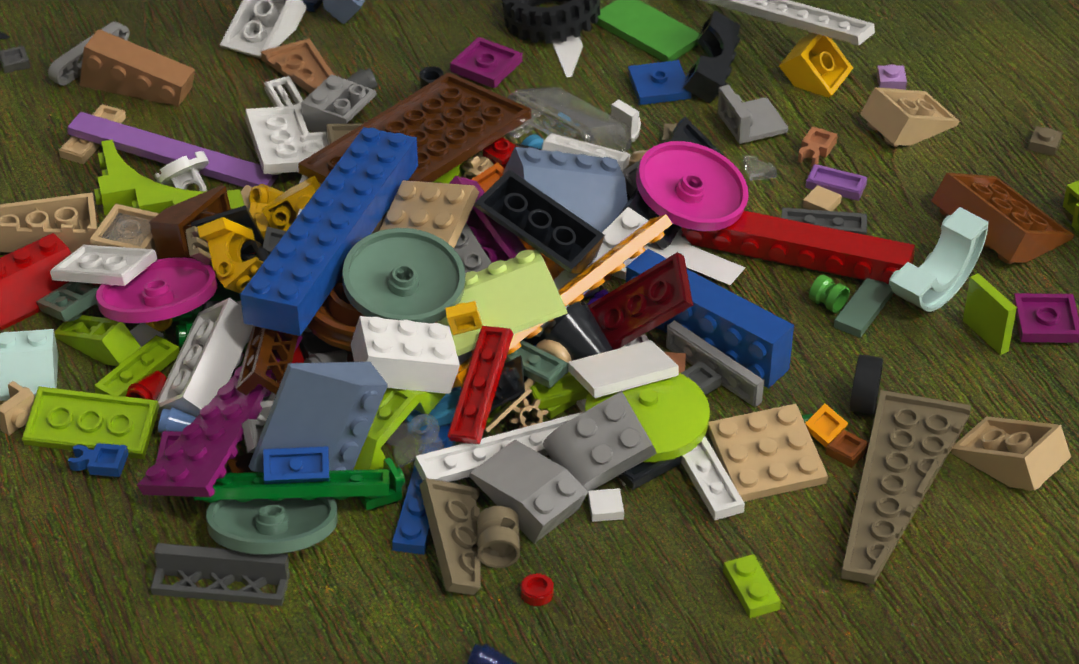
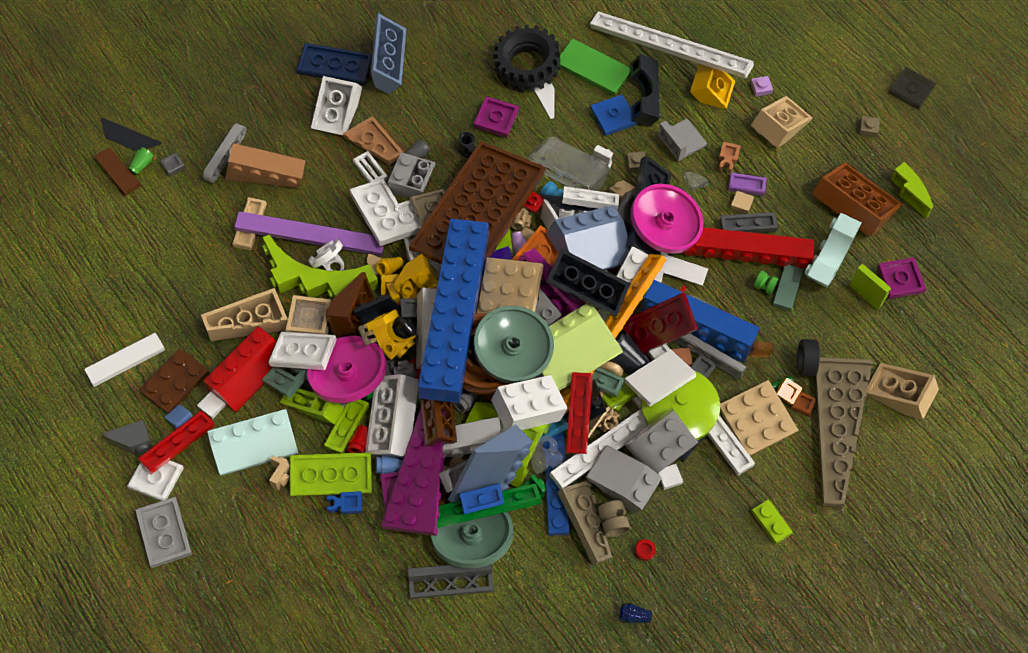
camera: 15 degrees left, 20 degrees up
yellow plate [445,301,483,335] -> none
none -> clear orange tile [751,342,773,358]

